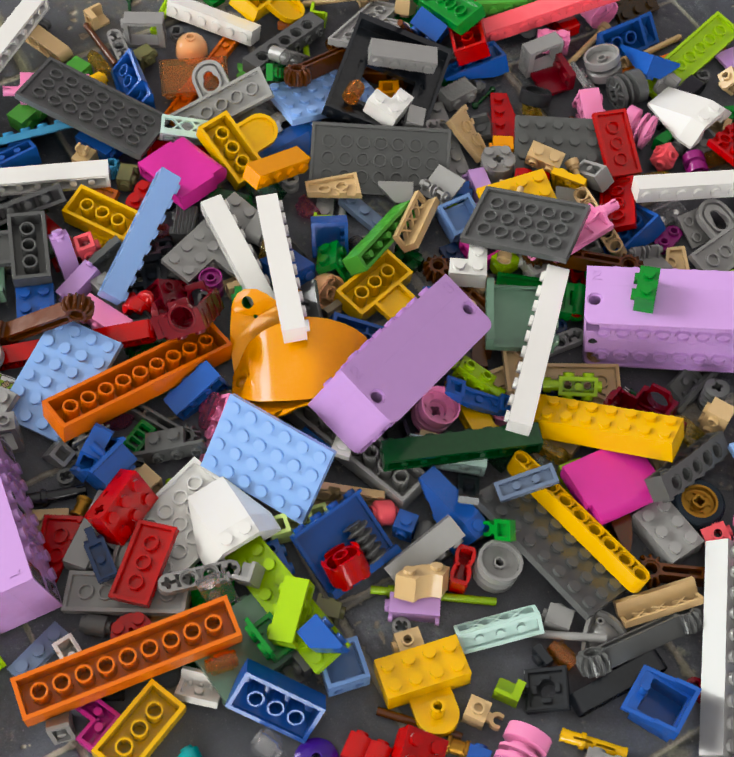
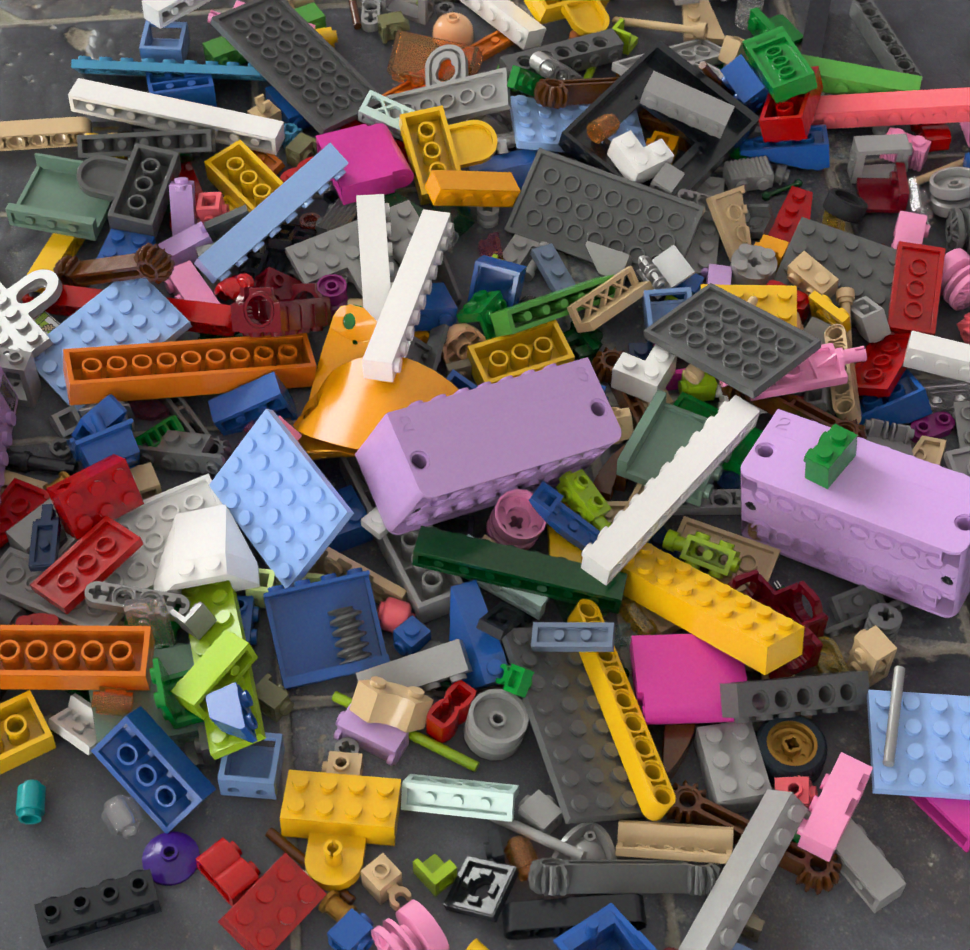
camera: 25 degrees right, 5 degrees down
clear yellow plate [87,50,112,76] -> none
blue slope [110,48,156,109] -> none
tan wing [305,172,362,199] -> none
red brick [321,542,371,592] -> none

